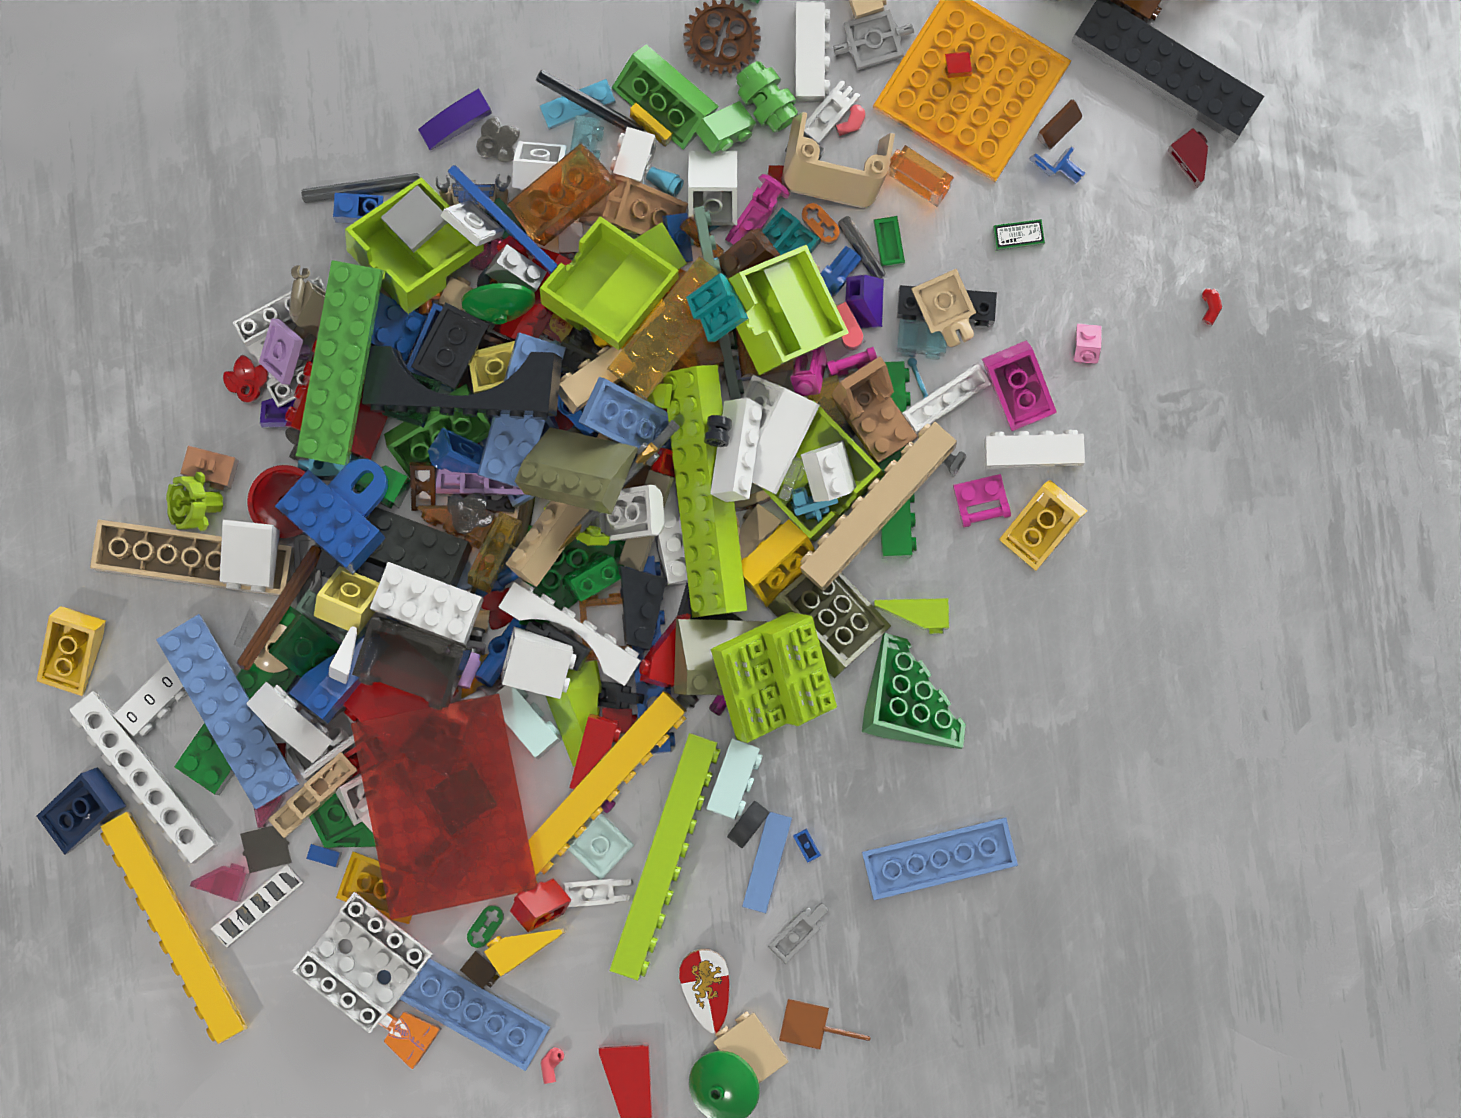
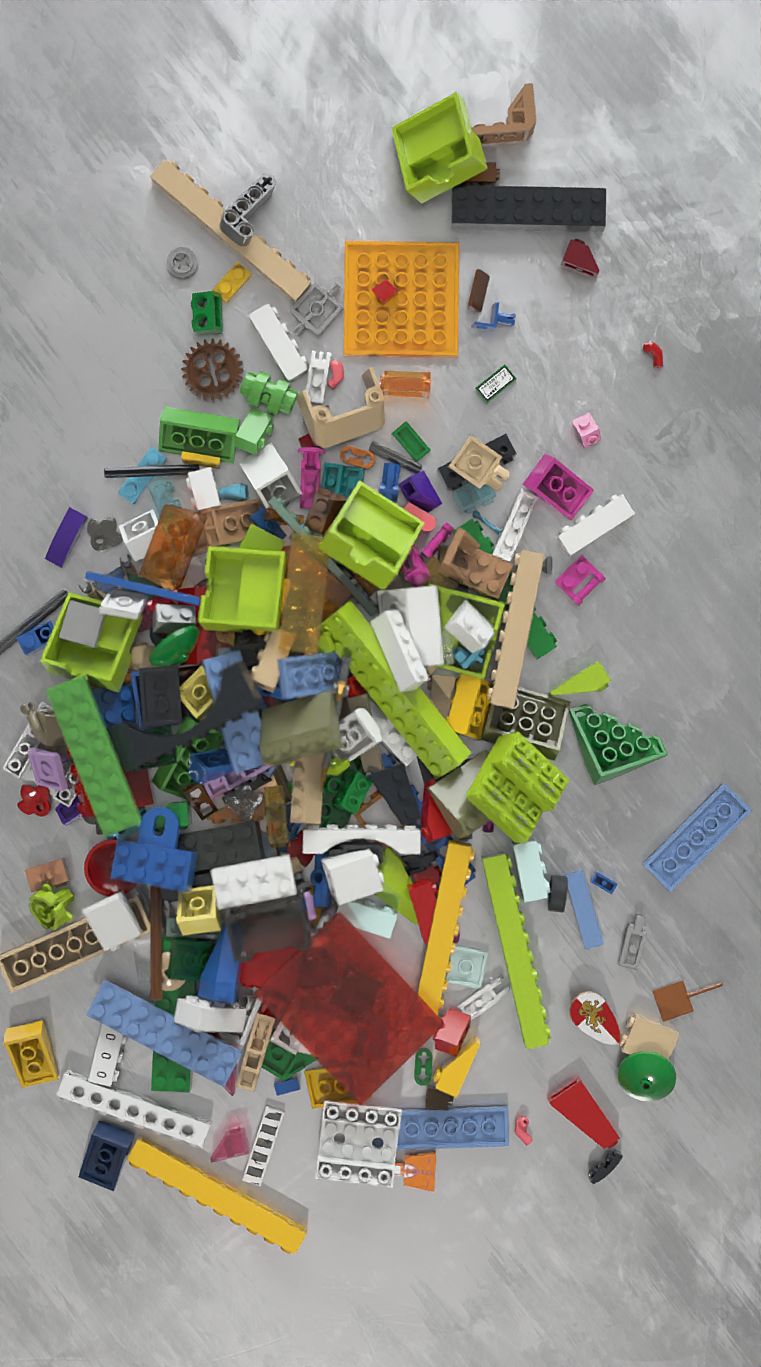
camera: 35 degrees left, 5 degrees up
clear smoke piece [240,826,292,873] -> none
white slope [329,626,357,684] -> none
teal slope [686,273,748,342] -> none
black wheel [704,415,732,447] -> none
yellow slope [999,480,1087,571] -> none

